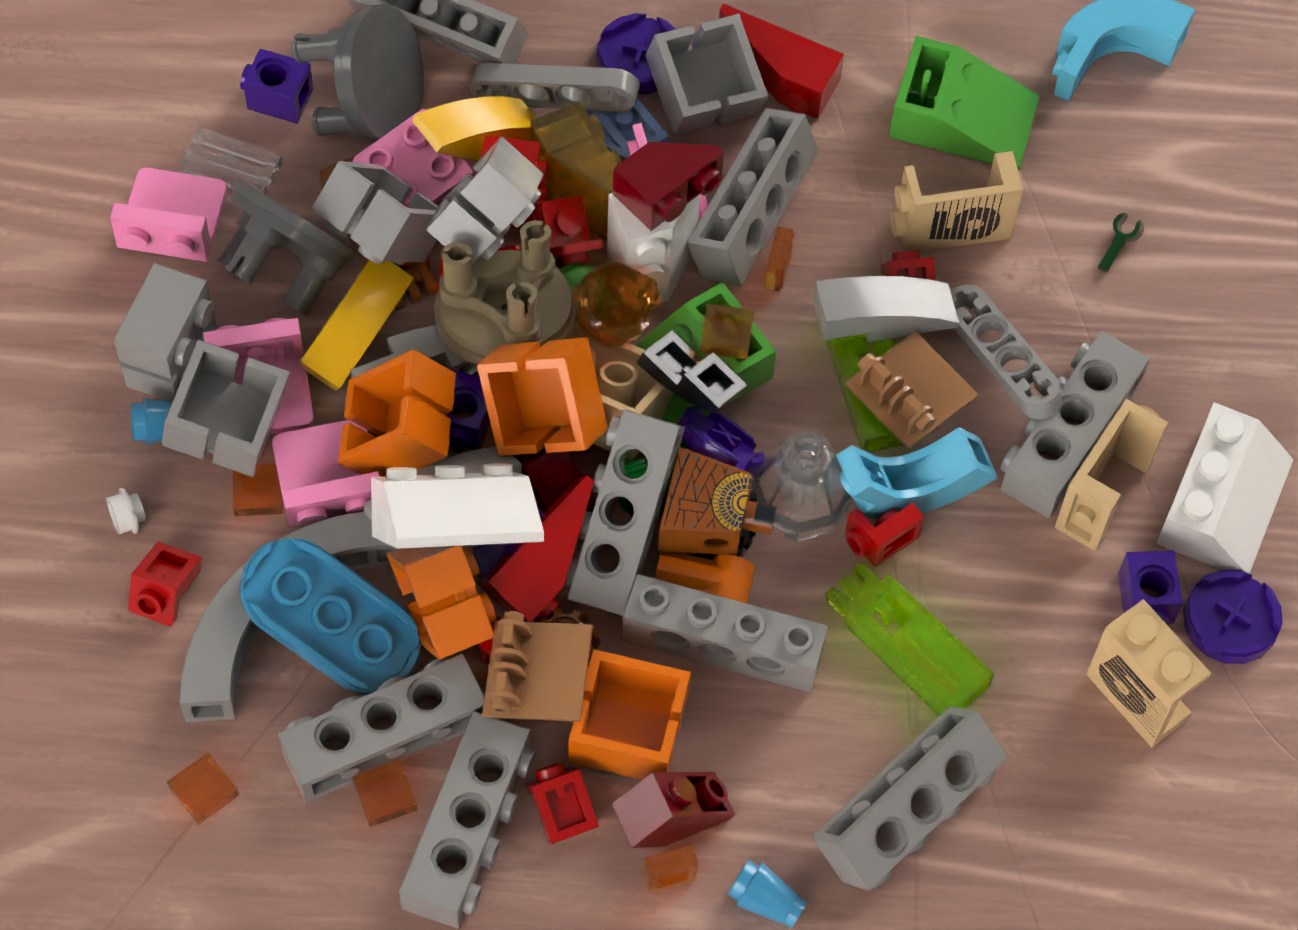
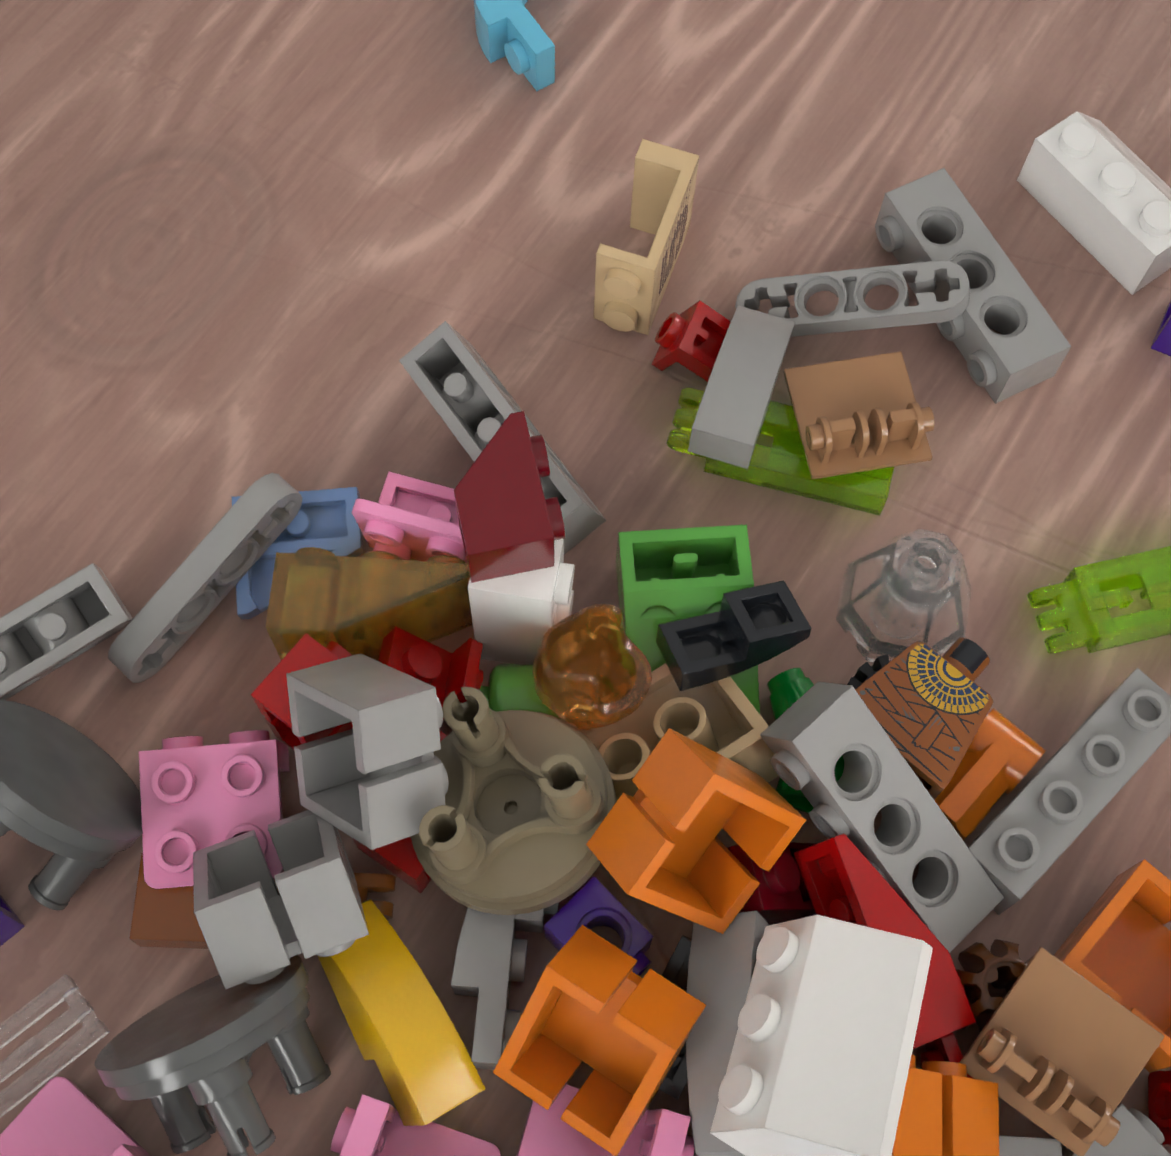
camera: 60 degrees left, 5 degrees up
yellow slope [411,96,546,161] -> none
dark purple tile [597,13,676,95] -> none
light grey piece [645,14,768,137] -> none
dark purple tile [677,406,765,478] -> none
clear orange tile [700,304,754,359] -> none
red slope [719,3,844,119] -> none
clear orange tile [764,226,795,292] -> none
medium azure arch [836,427,998,519] -> none
red bracket [845,502,925,568] -> none
bright green slope [889,36,1040,171] -> none
tan panel [1054,399,1169,551] -> none
dark green hand [1098,213,1144,273] -> none

